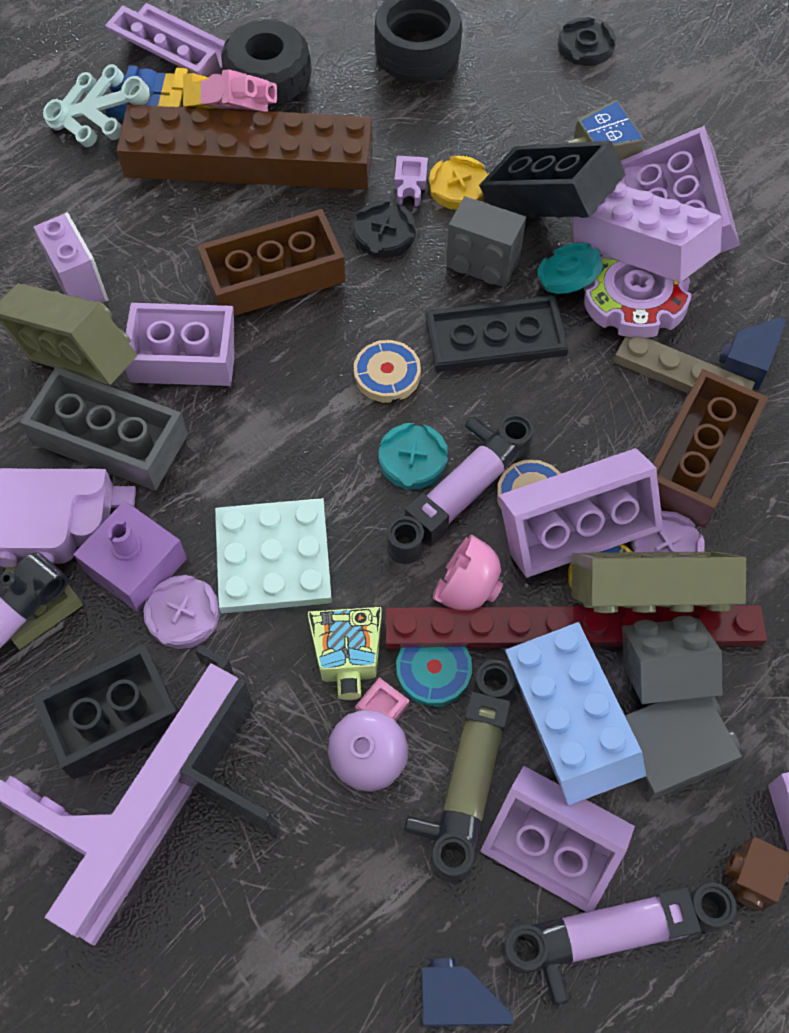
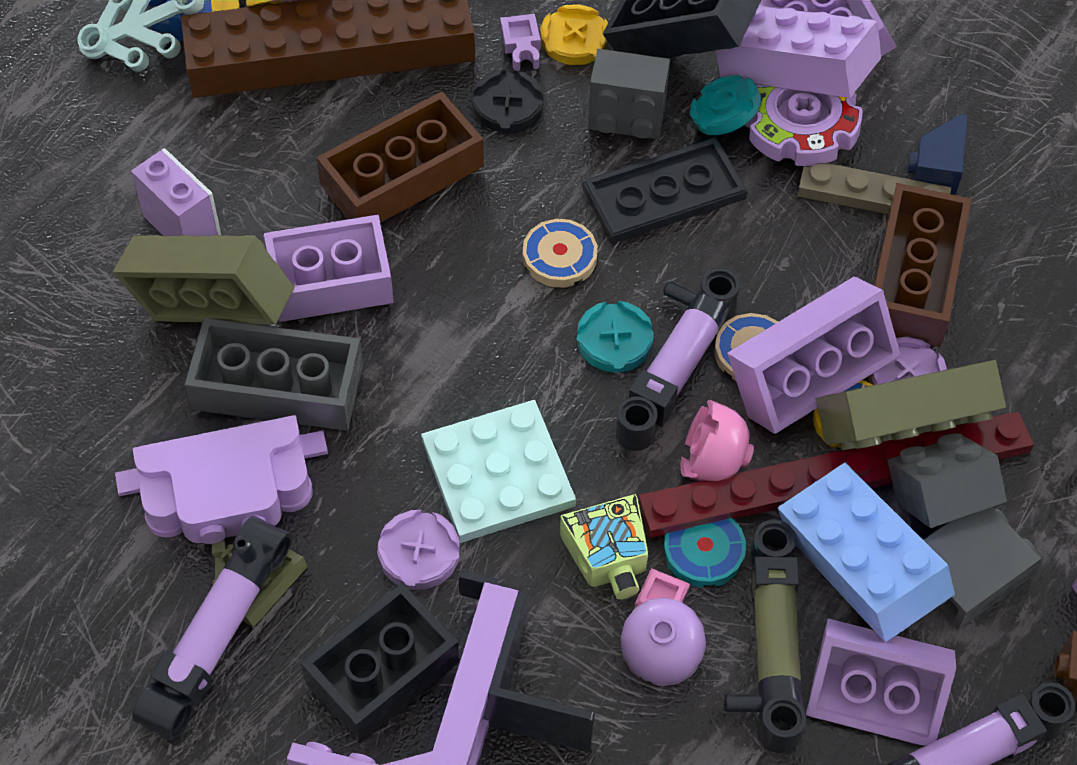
camera: 15 degrees left, 5 degrees down
medium lavender brick [73,500,187,613] -> none

